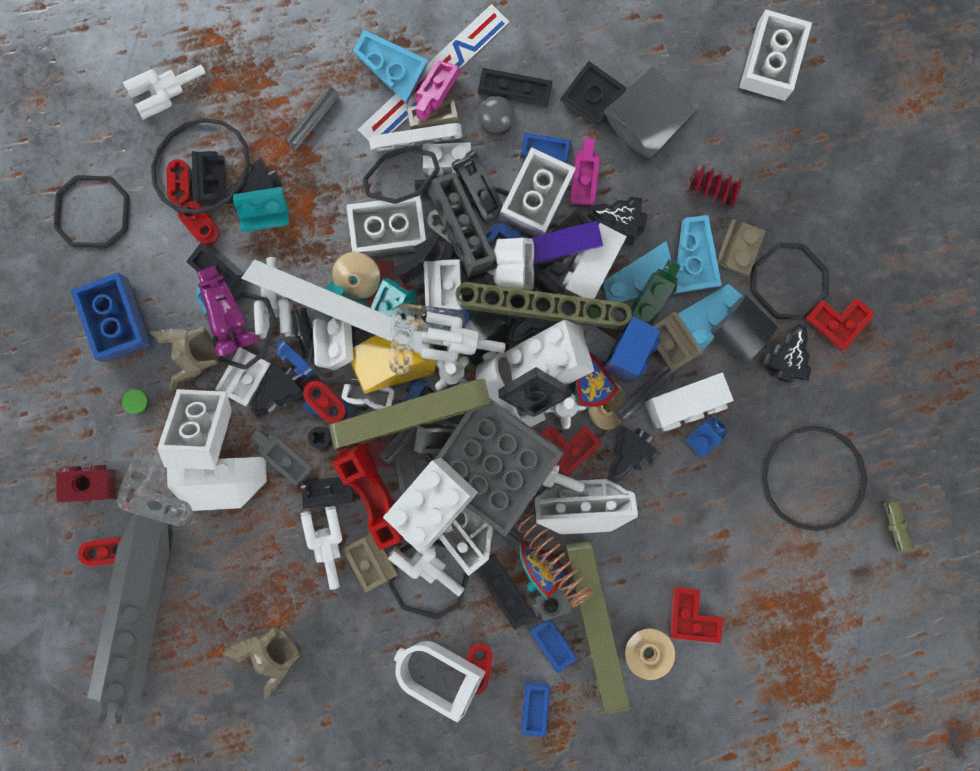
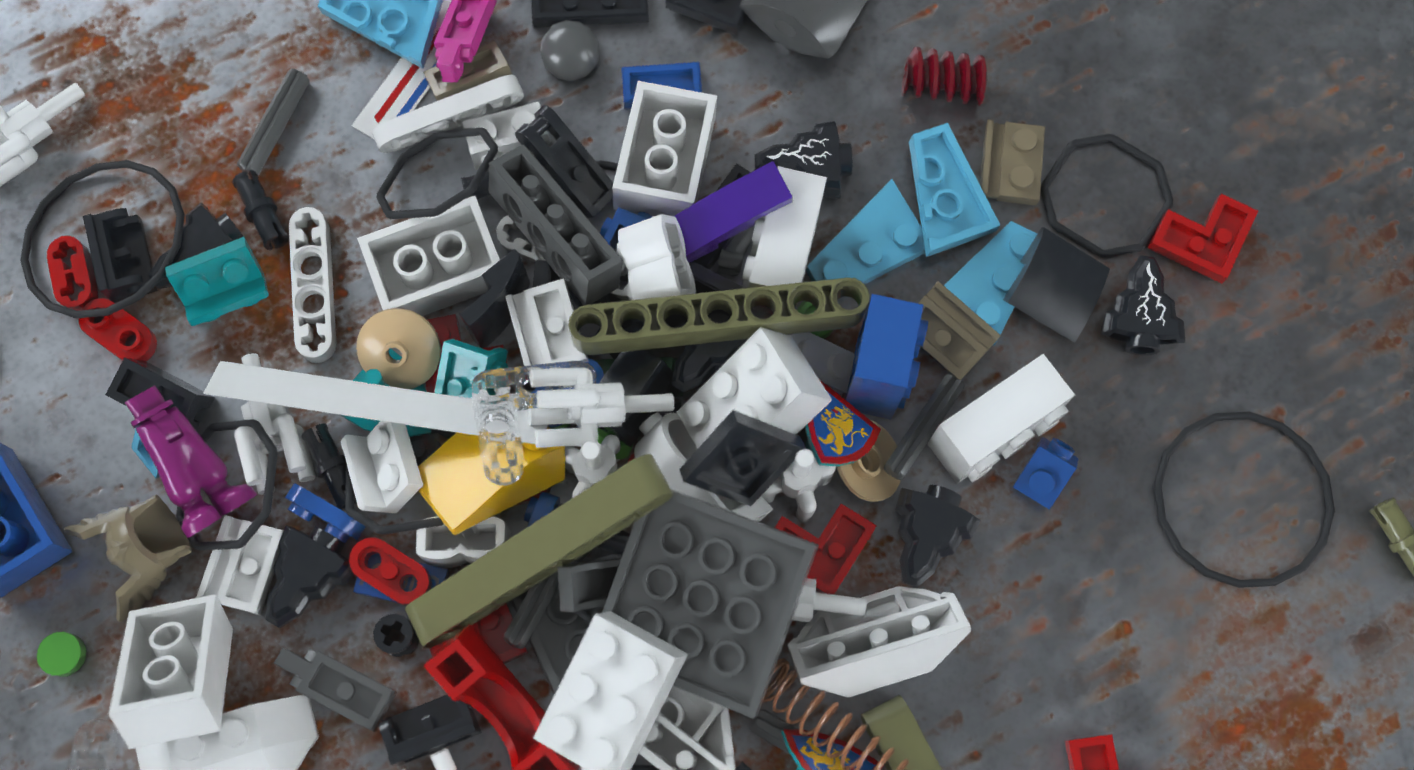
camera: 10 degrees left, 10 degrees down
dark pink hinge [569,138,600,207] -> none
dark green hinge [631,259,681,326] -> none
none -> black pin [232,170,289,250]
none -> white beam [289,207,336,363]

